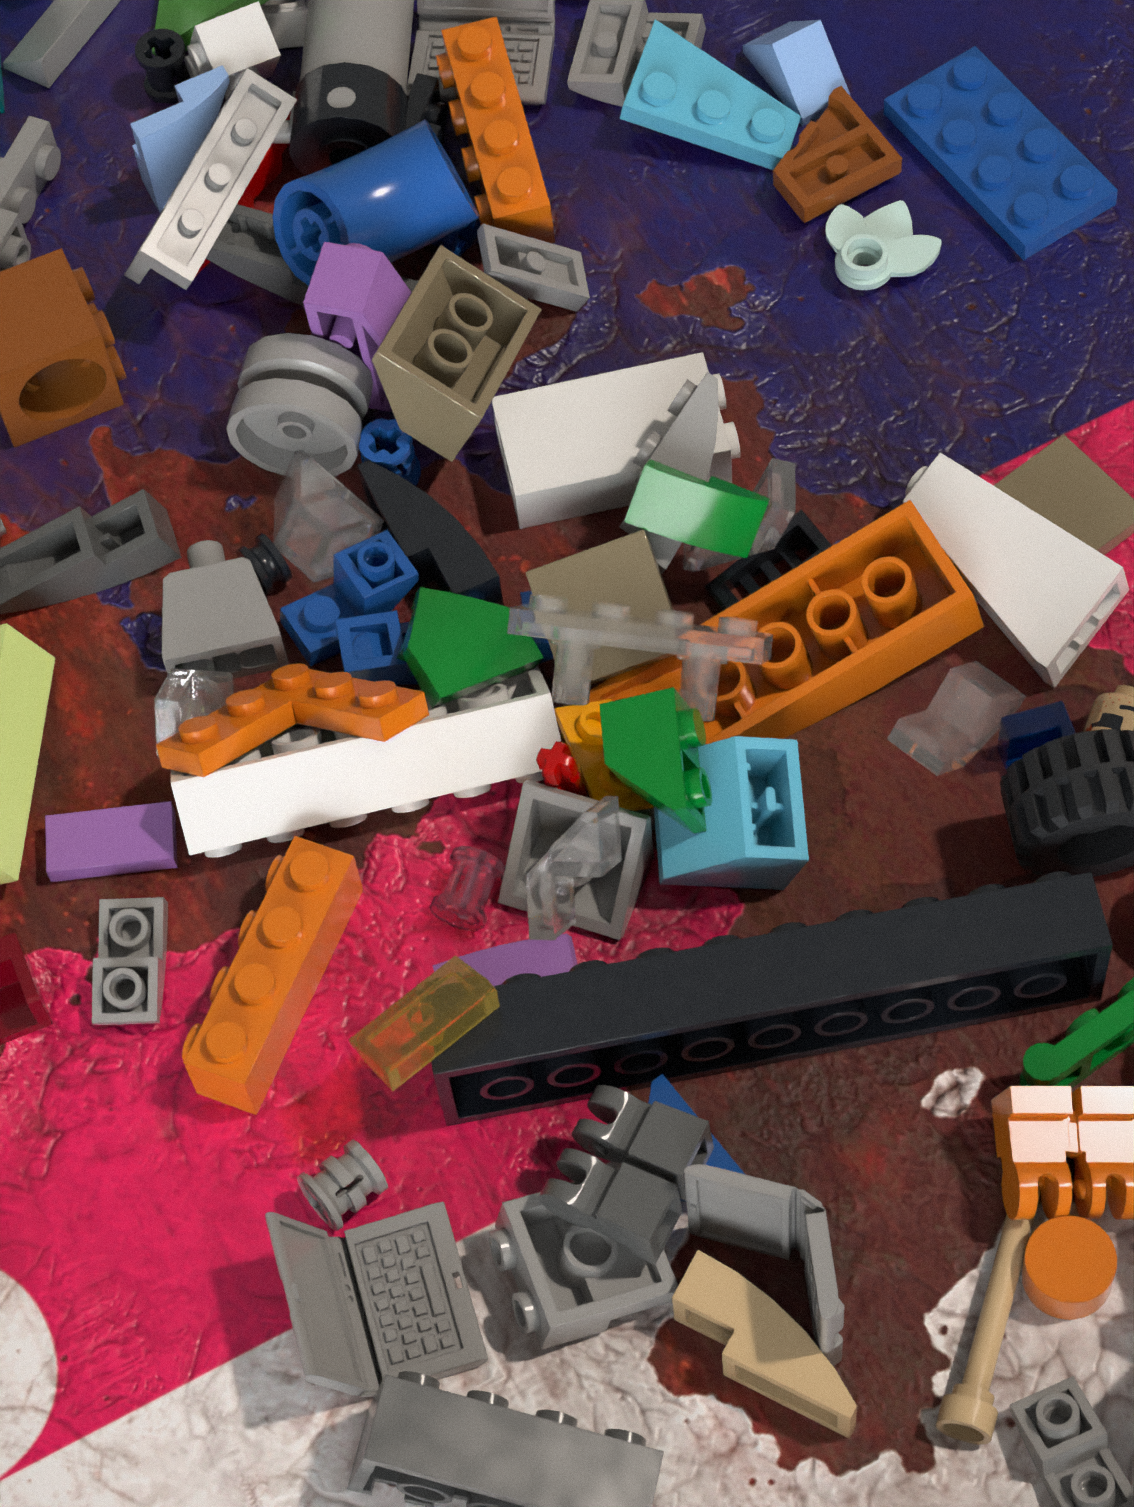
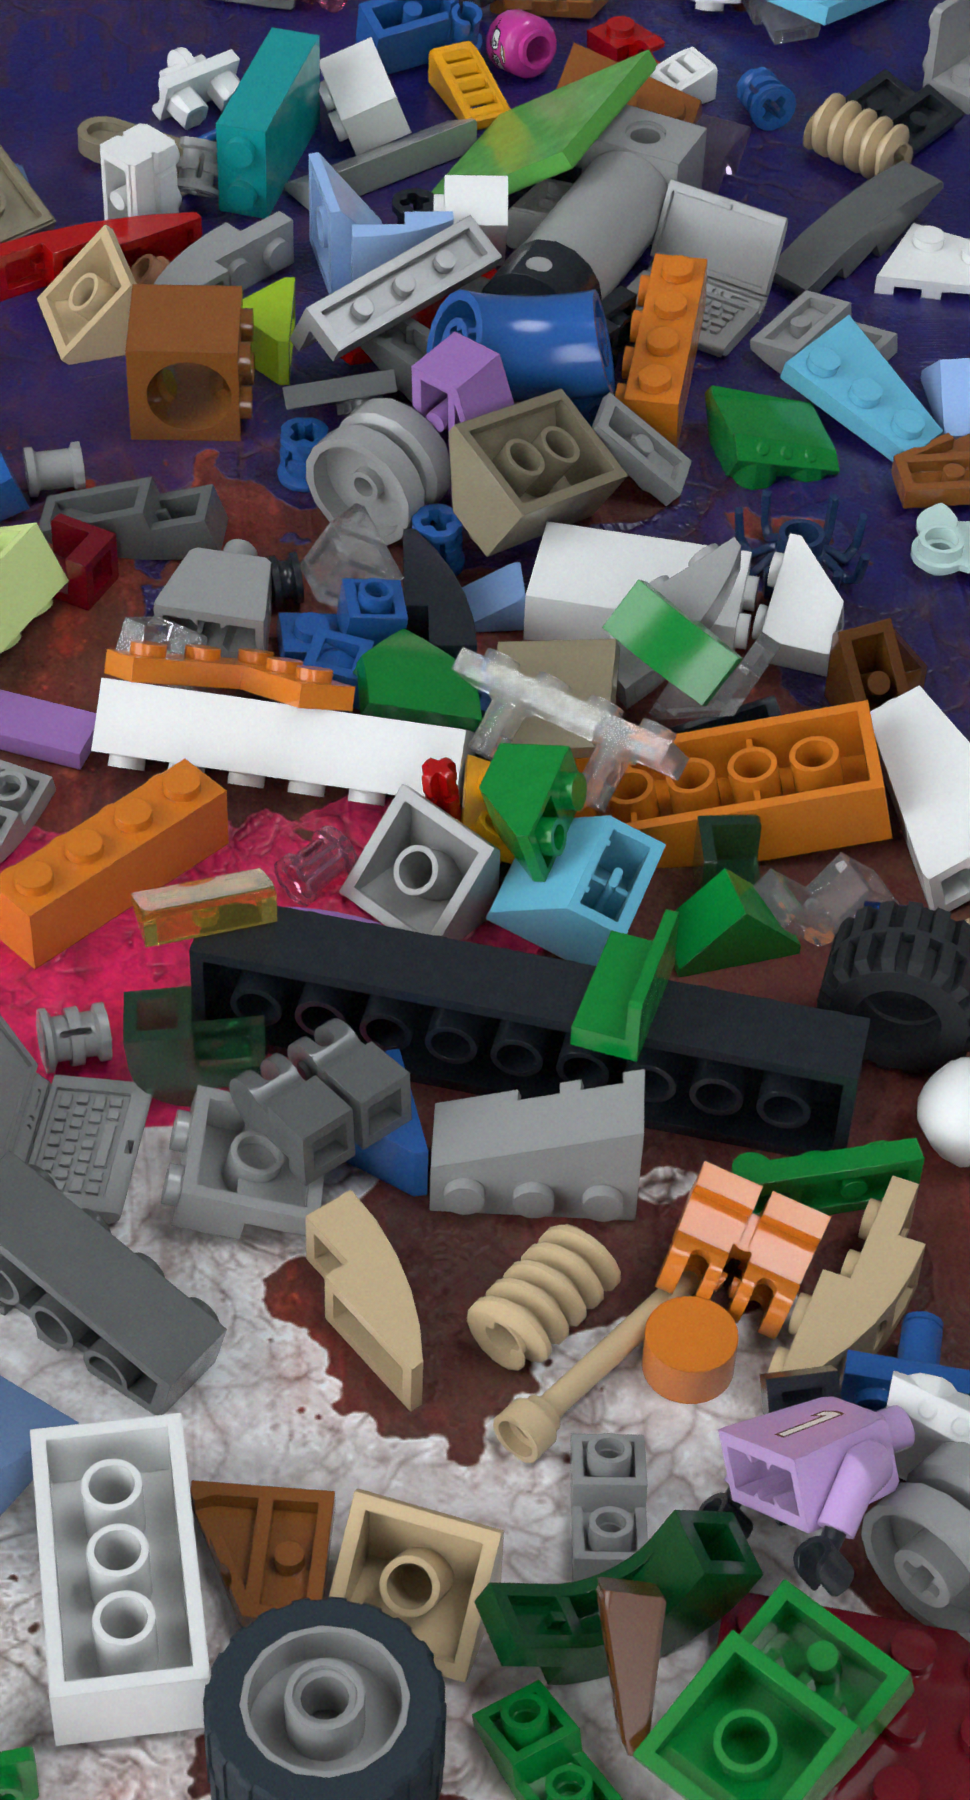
camera: 15 degrees right, 15 degrees down
clear slope [525,796,622,940] -> none
light grey piece [684,1164,844,1367] -> none
none -> dark red panel [51,513,119,611]
none -> clear green brick [123,986,268,1107]
none -> lime slope [243,277,296,385]
none -> blue bush [277,417,329,493]
none -> dark grey wing [282,369,397,415]
none -> light blue slope [308,152,382,295]
none -> light grey wedge [430,1069,645,1222]
none -> medium blue slope [462,562,526,632]
none -> tan piece [467,1224,621,1371]
none -> green panel [570,909,680,1062]
none -> green slope [674,868,801,978]
none -> clear green panel [692,815,762,893]
none -> green slope [705,385,840,490]
none -> dark blue animal [735,490,870,599]
none -> white slope [752,533,844,677]
none -> reddish brown slope [824,618,928,712]

